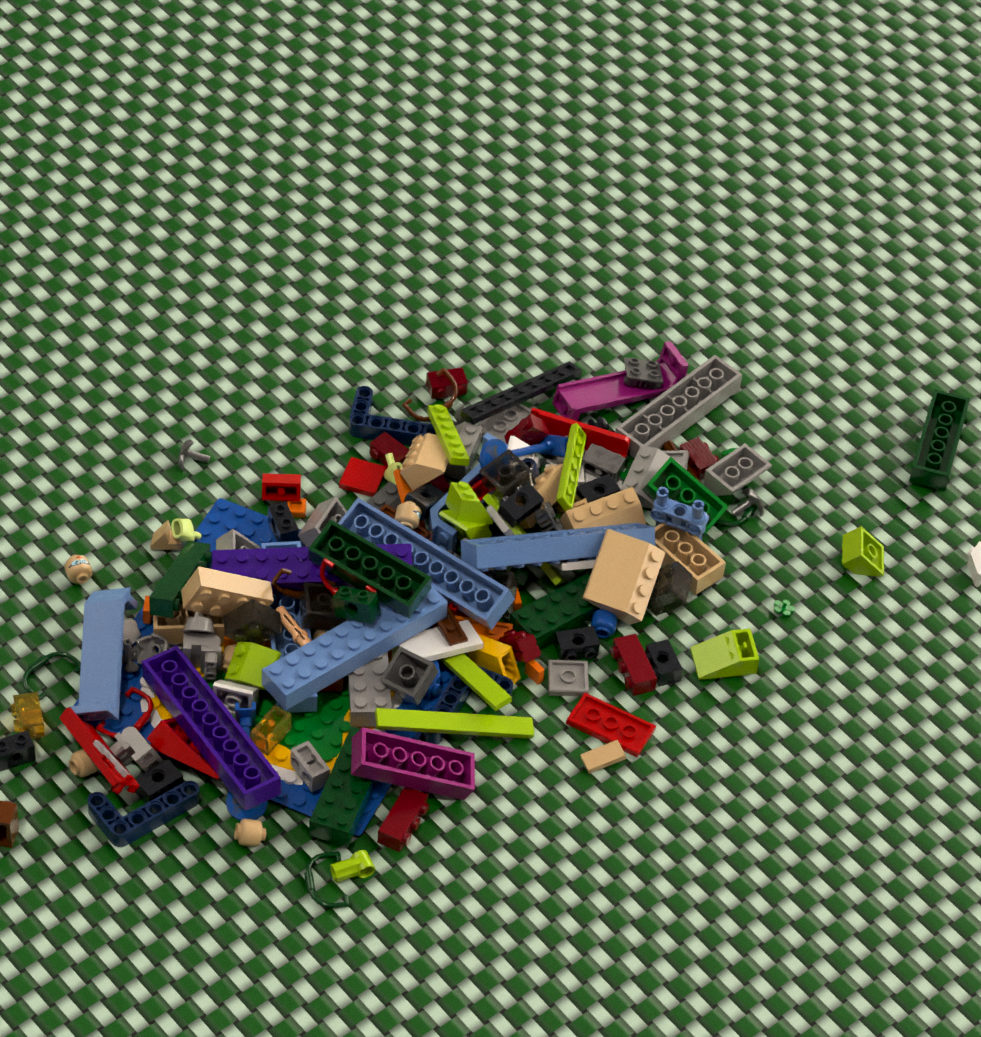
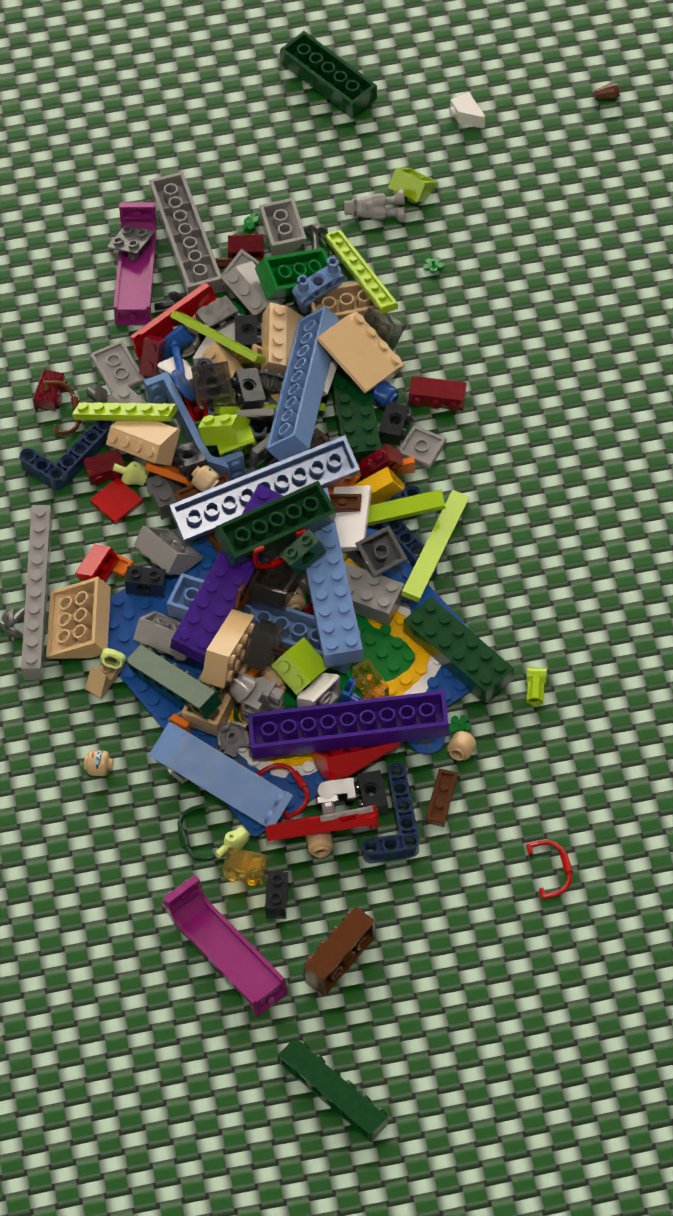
camera: 55 degrees left, 10 degrees up
light nougat pin [274,606,311,646] -> none
light grey brick [290,741,330,792] -> none
dark green piece [304,851,350,908] -> none
magenta brick [351,727,475,800] -> none
dark red brick [377,787,429,852] -> none
black plate [460,361,582,425] -> none
red tile [566,693,656,758] -> none
tan tile [580,740,626,774] -> none
black brick [645,639,683,687] -> none
lime slope [690,628,759,680] -> none
none -> light grey brick [21,505,53,680]
none -> tan slope [46,577,111,659]
none -> yellowish green piece [215,826,249,858]
none -> lime tile [324,230,398,314]
none -> light grey piece [344,189,405,223]
none -> reddish brown tile [425,768,458,827]
none -> green plant [449,715,471,733]
none -> red piece [526,840,573,899]

